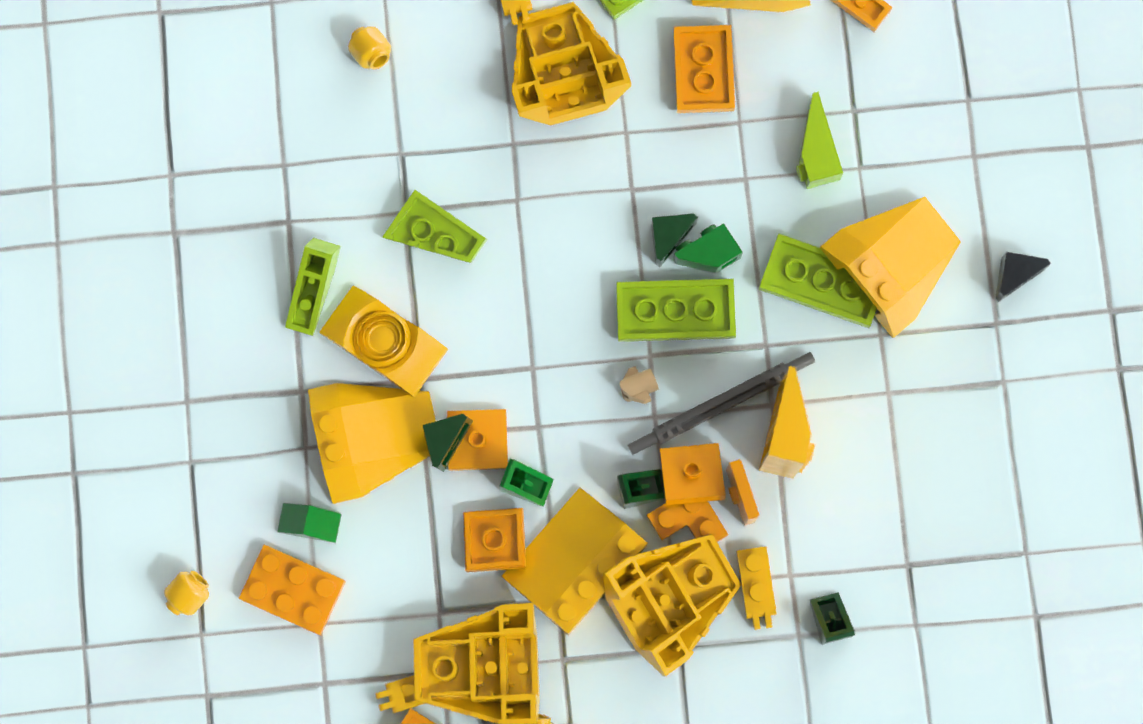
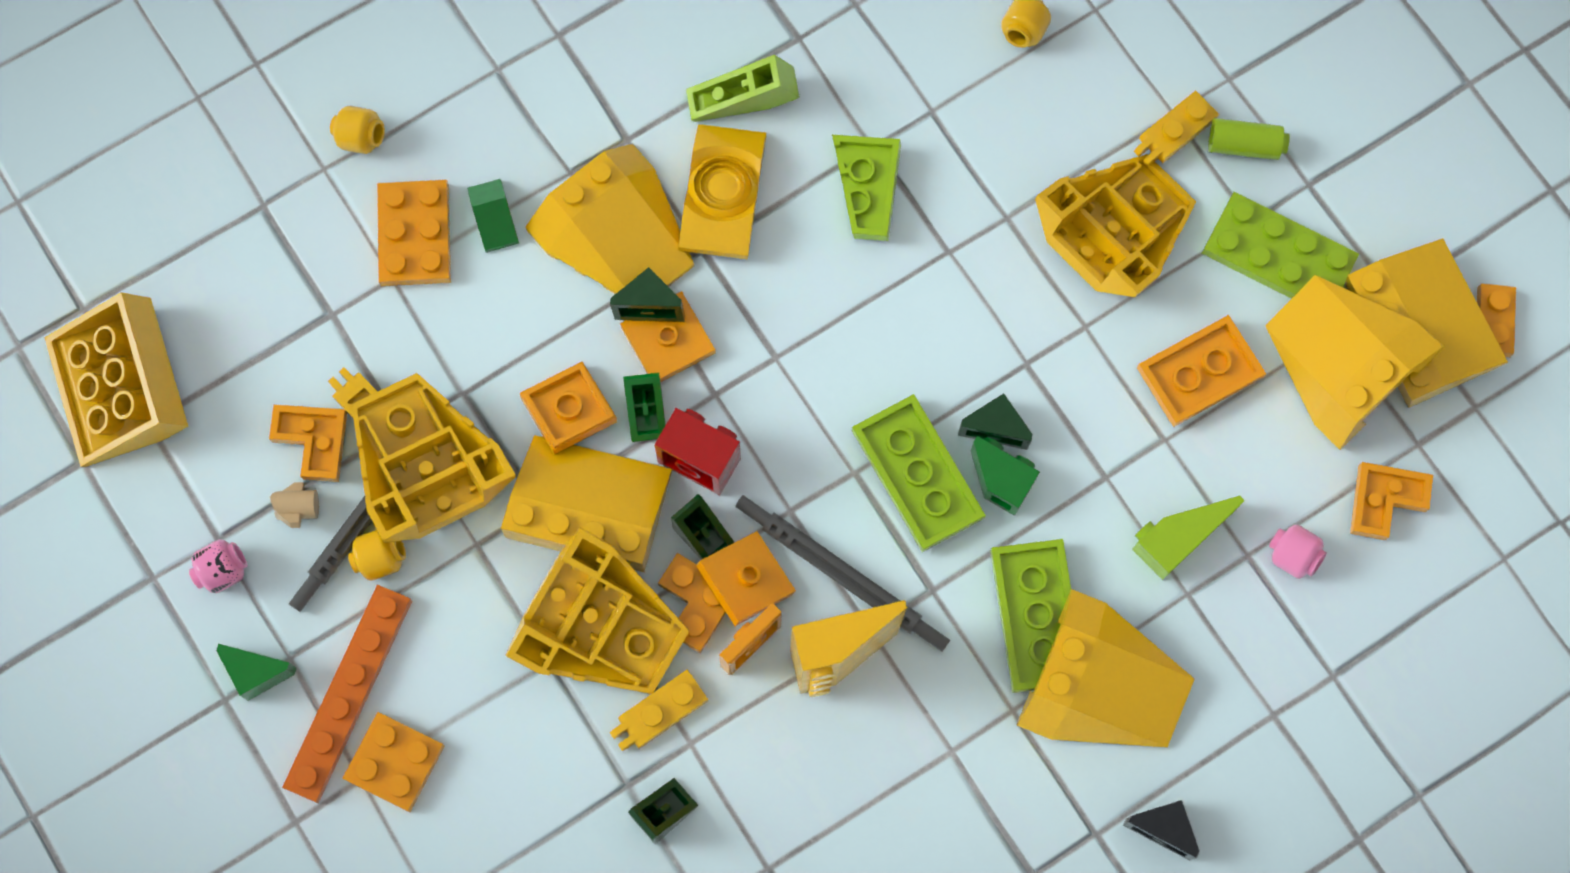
camera: 60 degrees right, 5 degrees down
tan piece [619,366,659,404] -> none
none -> red brick [654,408,741,496]
none -> bright pink head [1269,525,1327,579]

